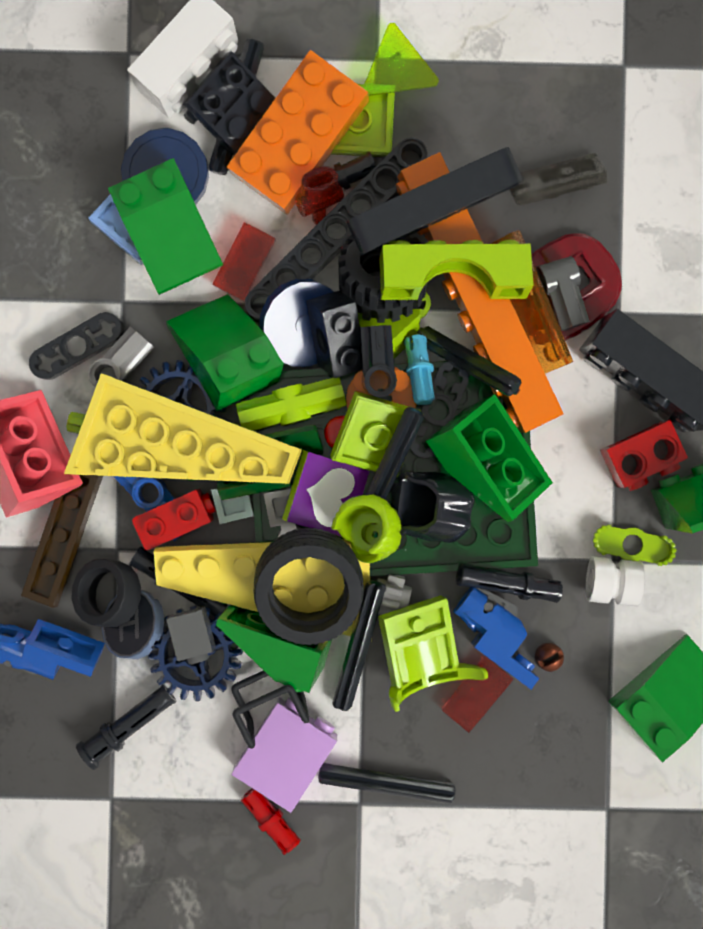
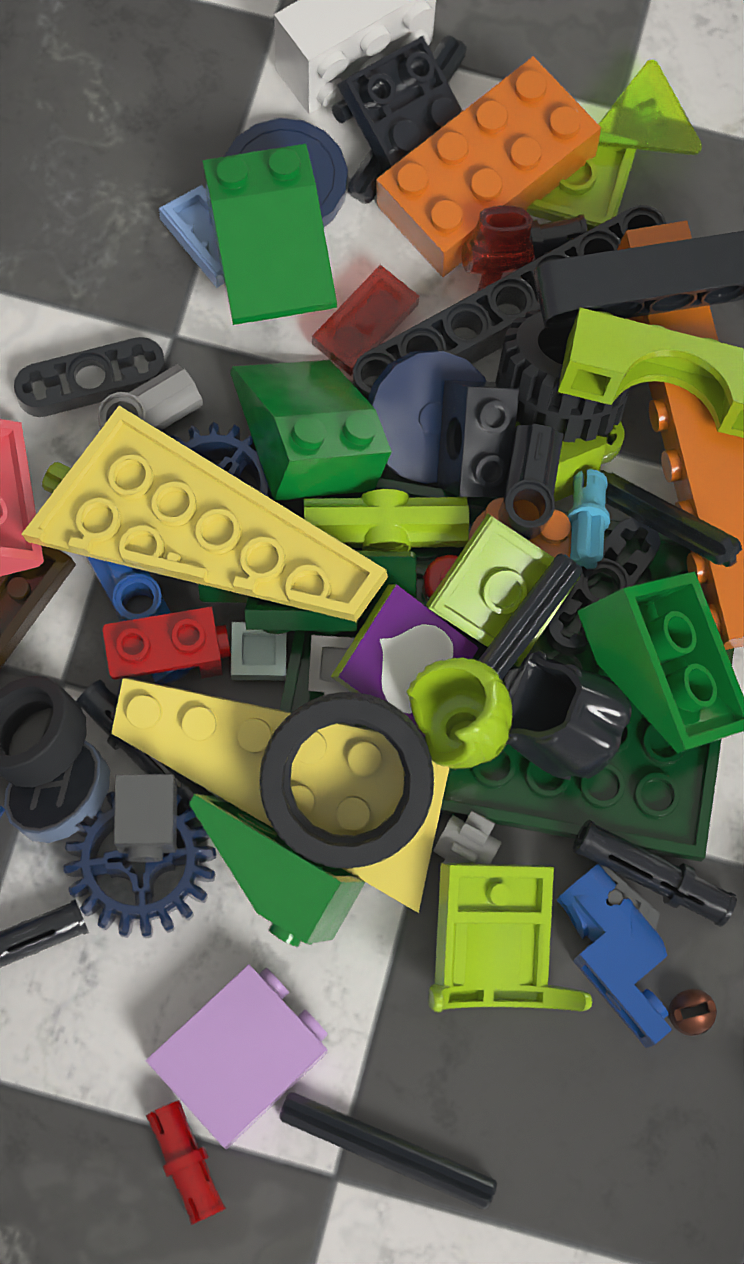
camera: 10 degrees right, 15 degrees down
black piece [231,670,310,749] -> none
black axle [332,580,386,711] -> none
clear red plate [441,656,514,733] -> none

